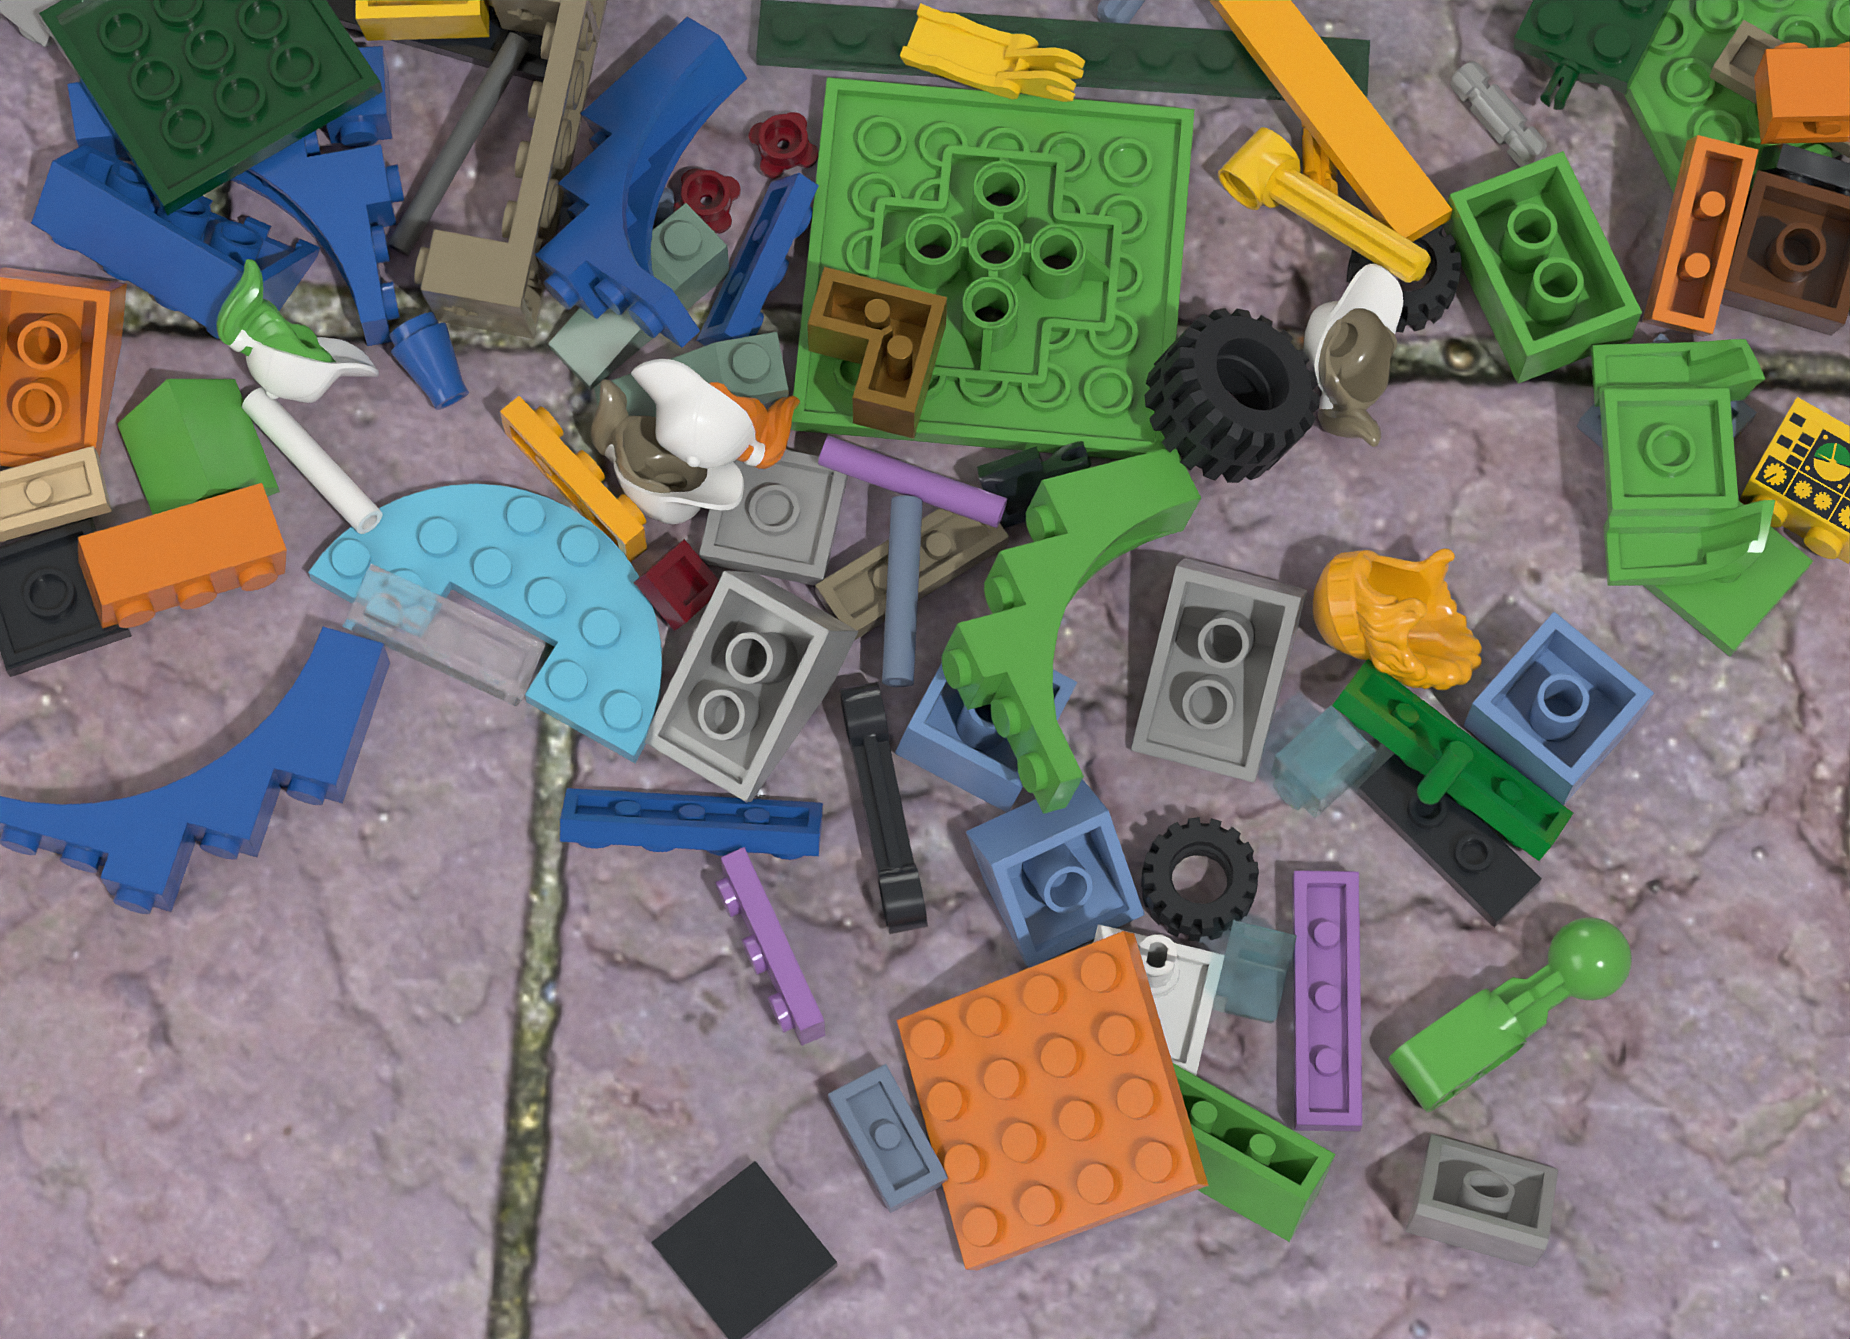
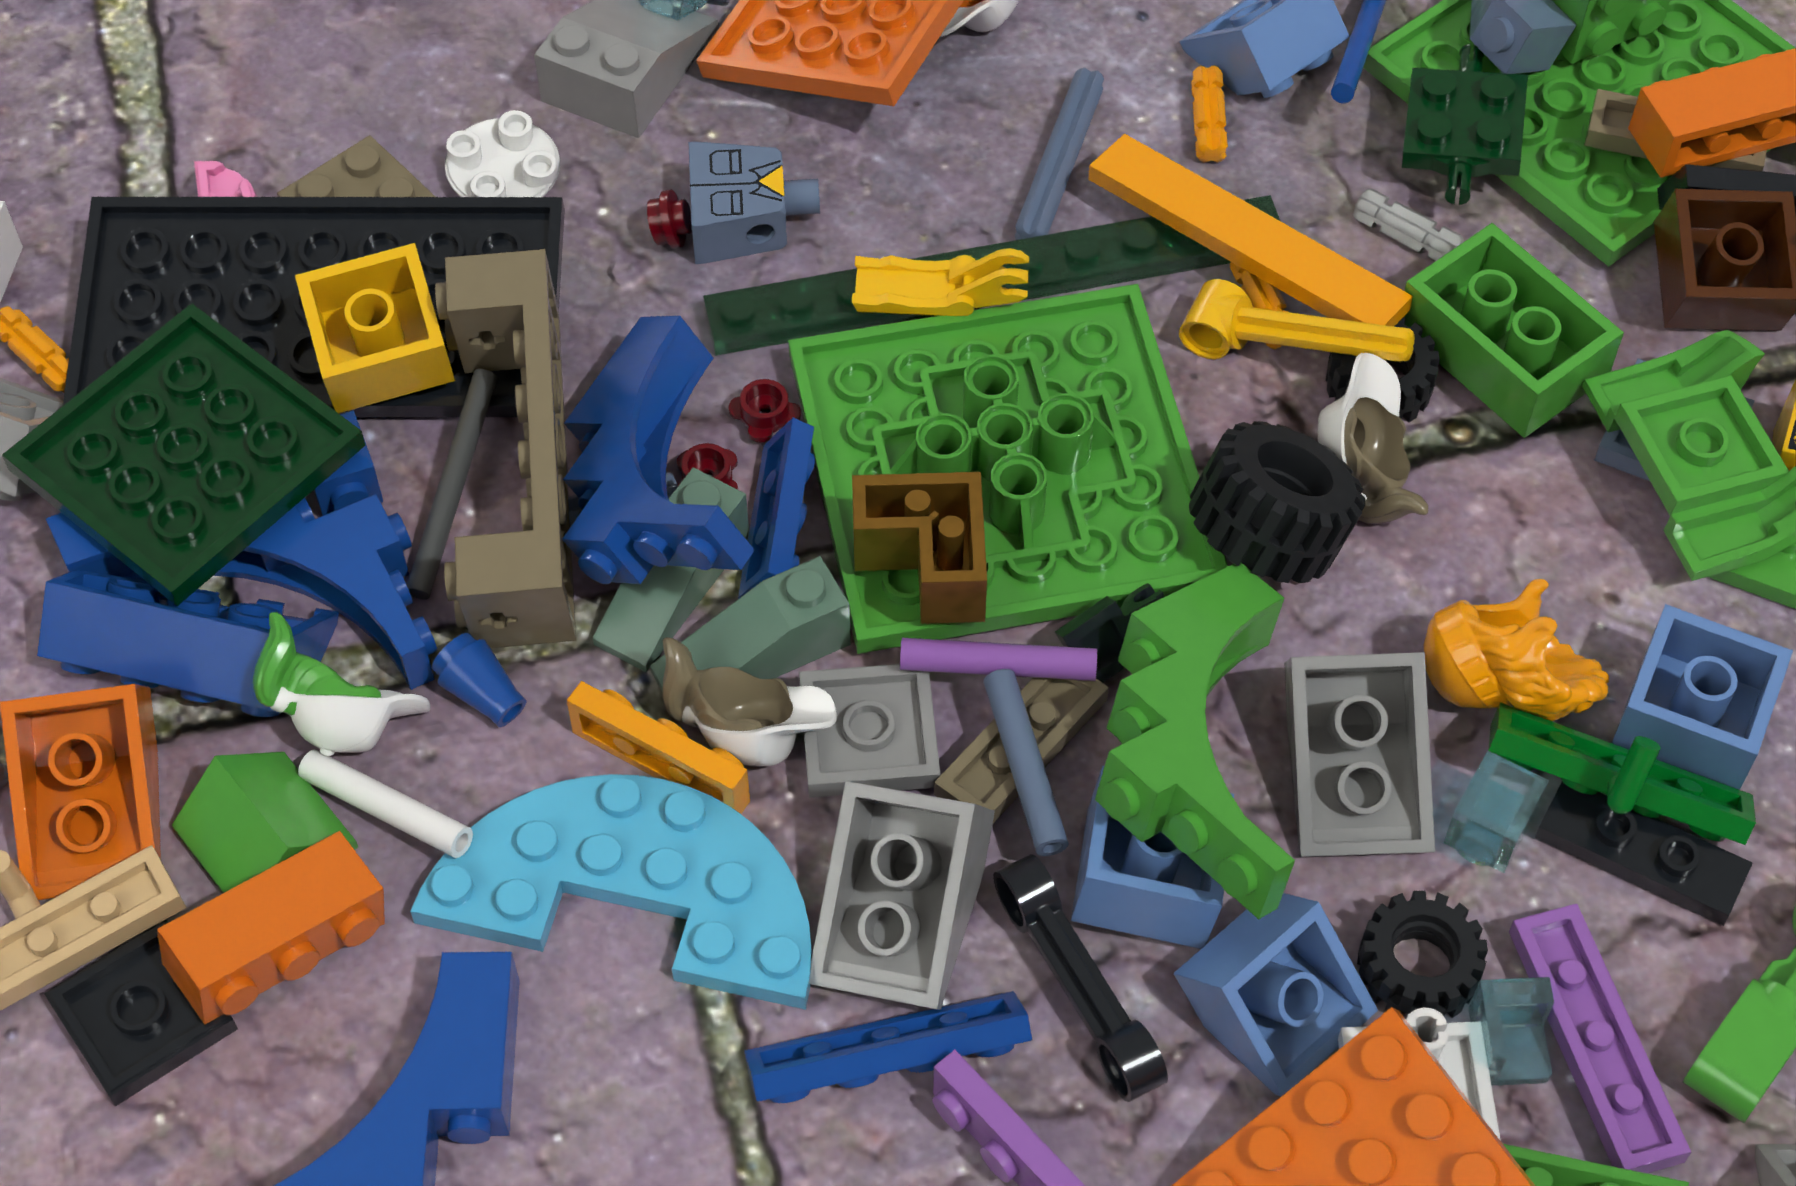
camera: 15 degrees left, 15 degrees down
clear plate [342,564,545,707] -> none
white hair [631,358,800,469] -> none
dark red plate [633,539,719,631] -> none
orange brick [1642,135,1759,337] -> none

